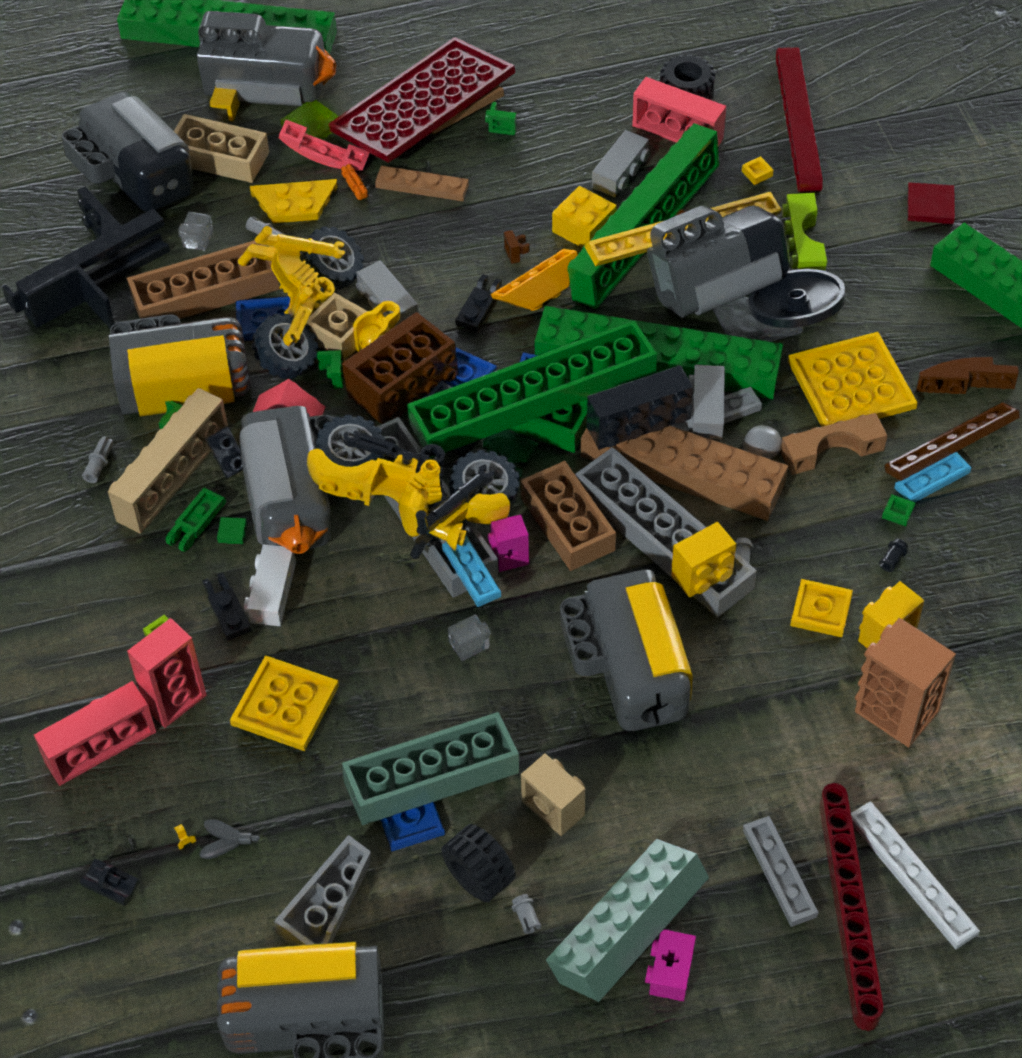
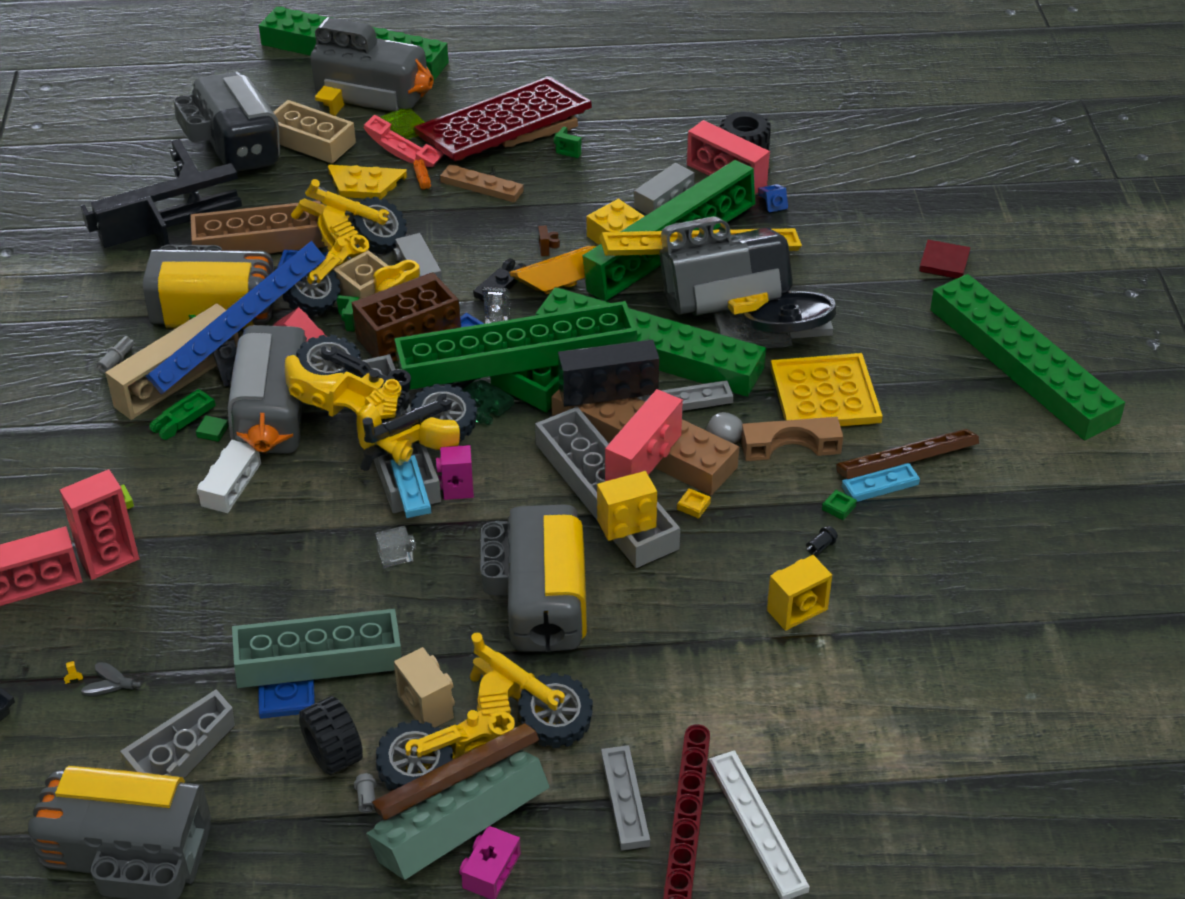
camera: 10 degrees right, 10 degrees down
clear brick [178,212,213,251] -> none
black hinge [202,572,252,641] -> none
yellow plate [230,655,339,751] -> none
medium nougat brick [520,461,616,571] -> none
light grey brick [688,365,724,440] -> none
light grey pin [735,538,753,564] -> none
yellow plate [741,156,774,185] -> none
dark red beam [776,47,823,193] -> none
lime arch [782,193,827,271] -> none
yellow tile [790,579,853,637] -> none
nougat brick [855,617,956,748] -> none
reddish brown slope [916,357,1019,394] -> none
none -> blue plate [146,241,326,394]
none -> reddish brown tile [372,723,539,820]
none -> piece [376,633,593,791]
none -> clear slope [483,287,511,324]
none -> coral brick [605,389,683,482]
none -> yellow tile [677,488,711,518]
none -> yellow tile [728,292,769,315]
none -> blue bracket [758,184,788,212]

